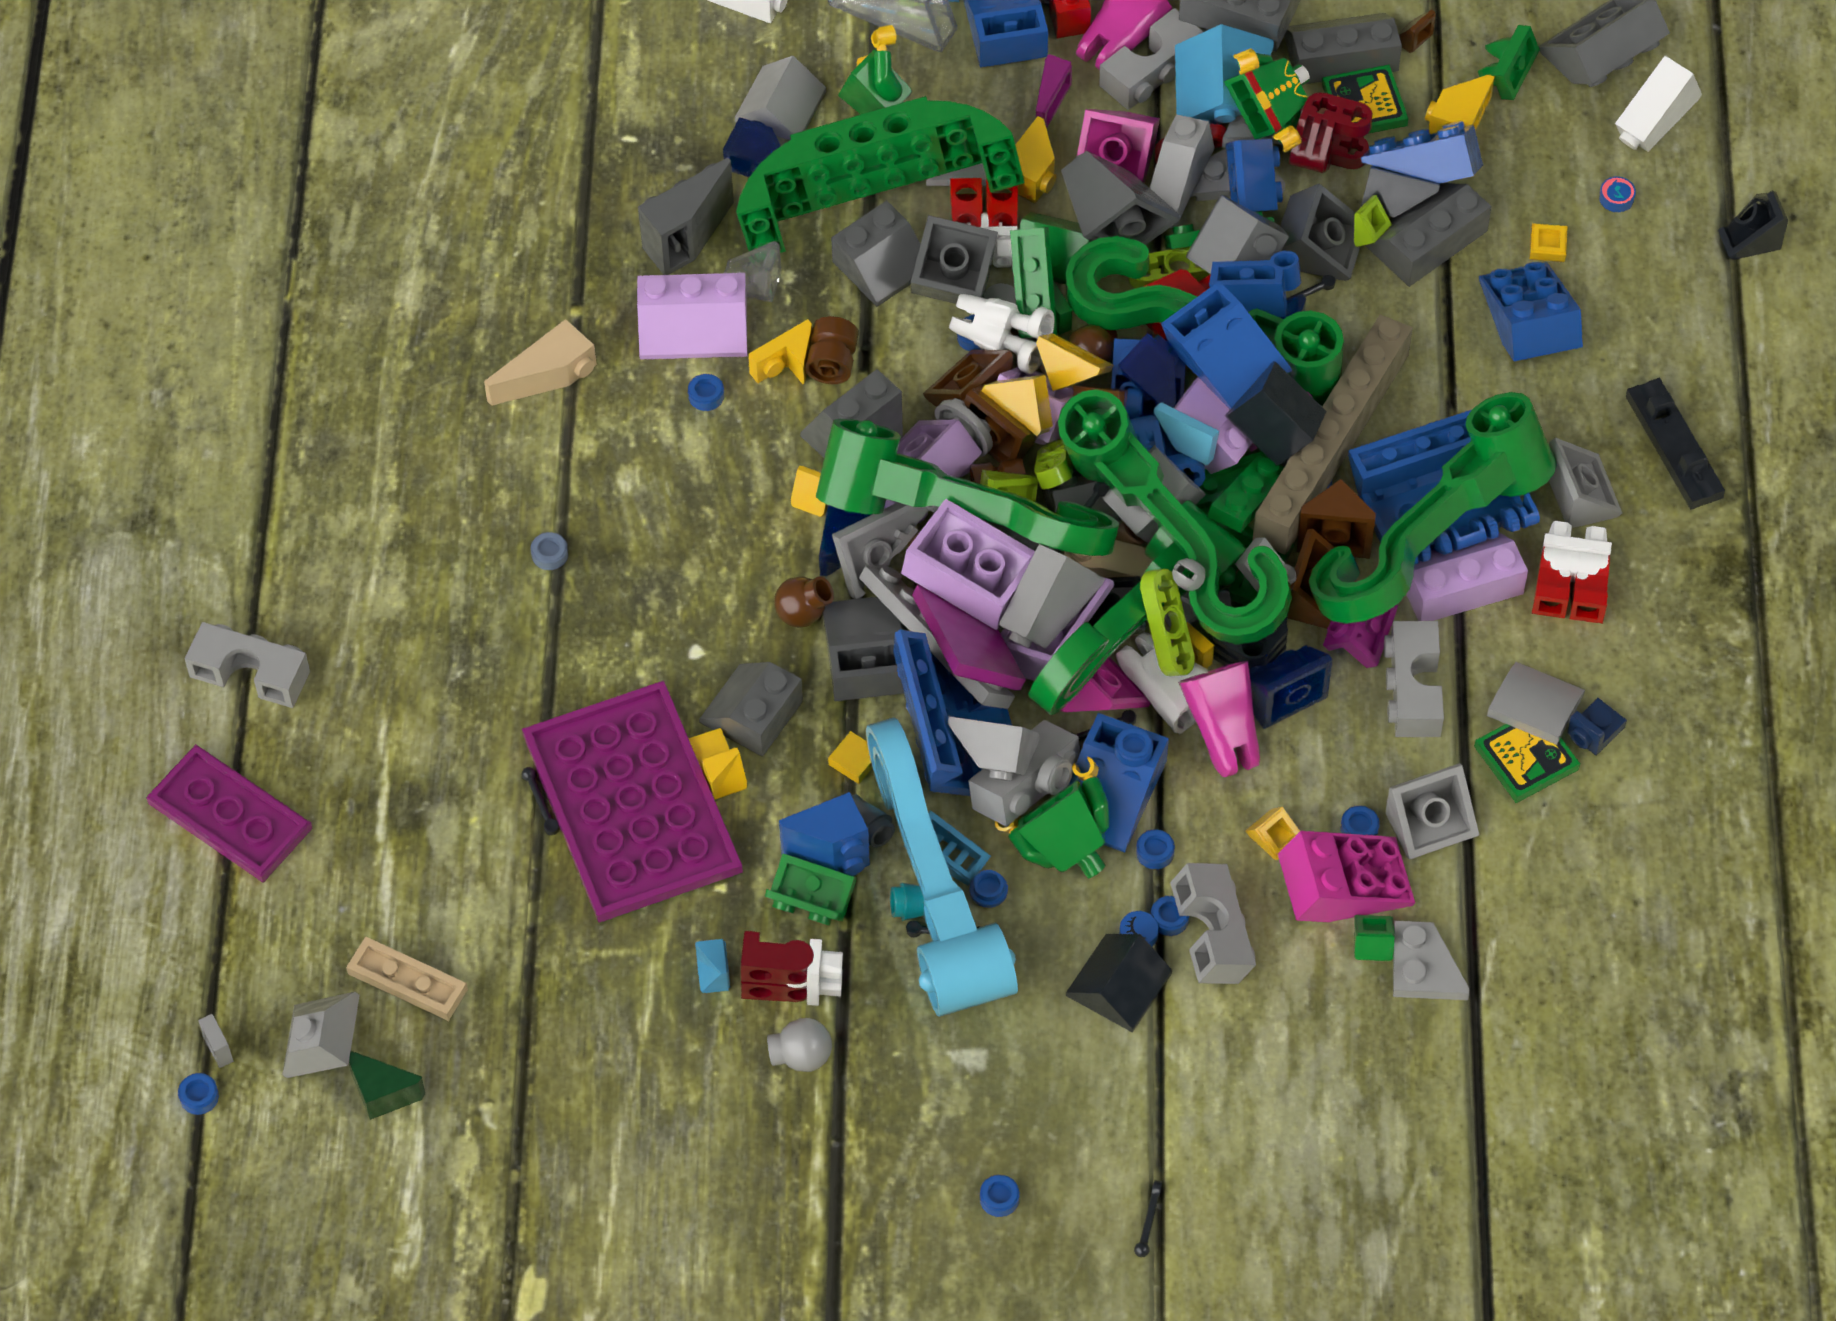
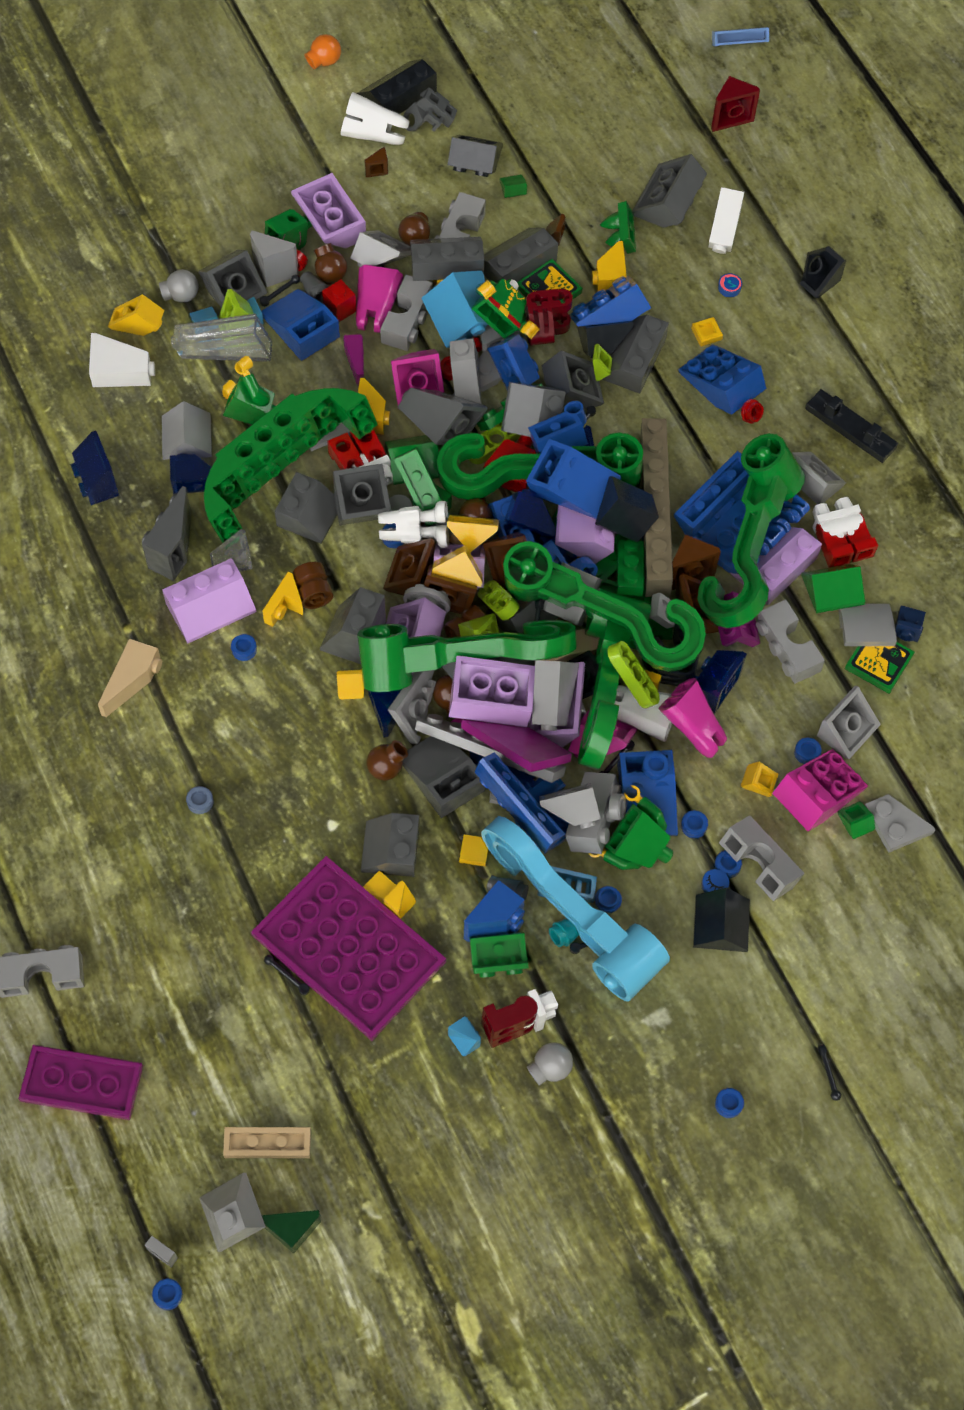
camera: 30 degrees left, 5 degrees up
medium azure tile [1154,403,1219,465] -> none
light grey hinge [1172,558,1205,591] -> none
none -> clear blue slope [70,430,119,505]
none -> red plate [741,399,764,424]
none -> green slope [801,564,865,613]

